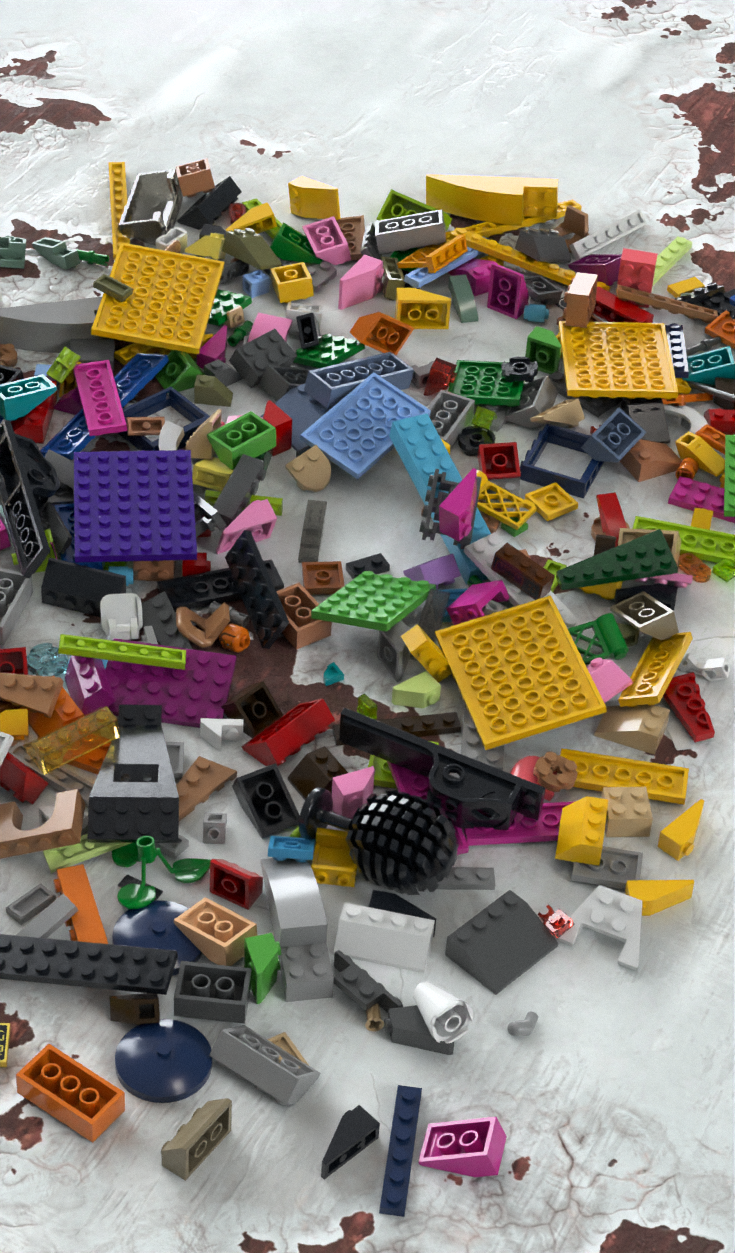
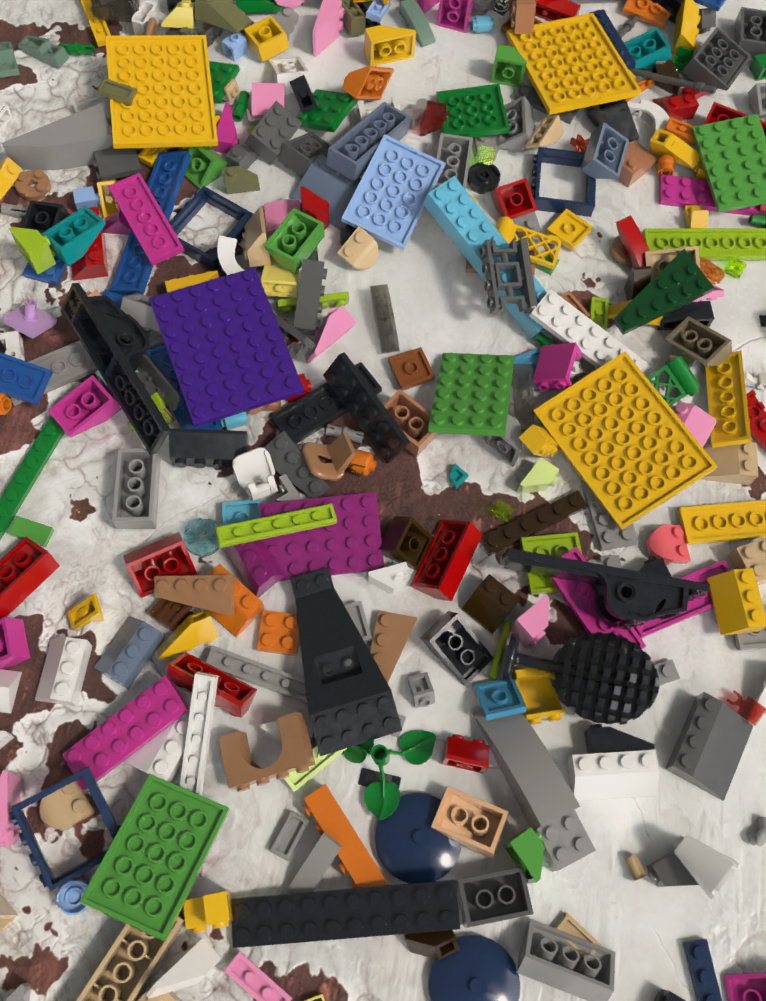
camera: 20 degrees left, 25 degrees up
clear yellow slope [23,706,120,774] -> none
lime hips [46,347,81,384] -> none
nougat slope [126,417,165,436] -> none
dark grey bracket [334,950,403,1013] -> none
black plate [345,553,390,579] -> none
medium lavender slope [403,553,461,589] -> none
dark pink slope [439,468,477,542] -> none
reddish brown brick [491,543,555,600] -> none
black plate [502,357,538,382] -> none
medium nougat plate [533,752,577,792] -> none

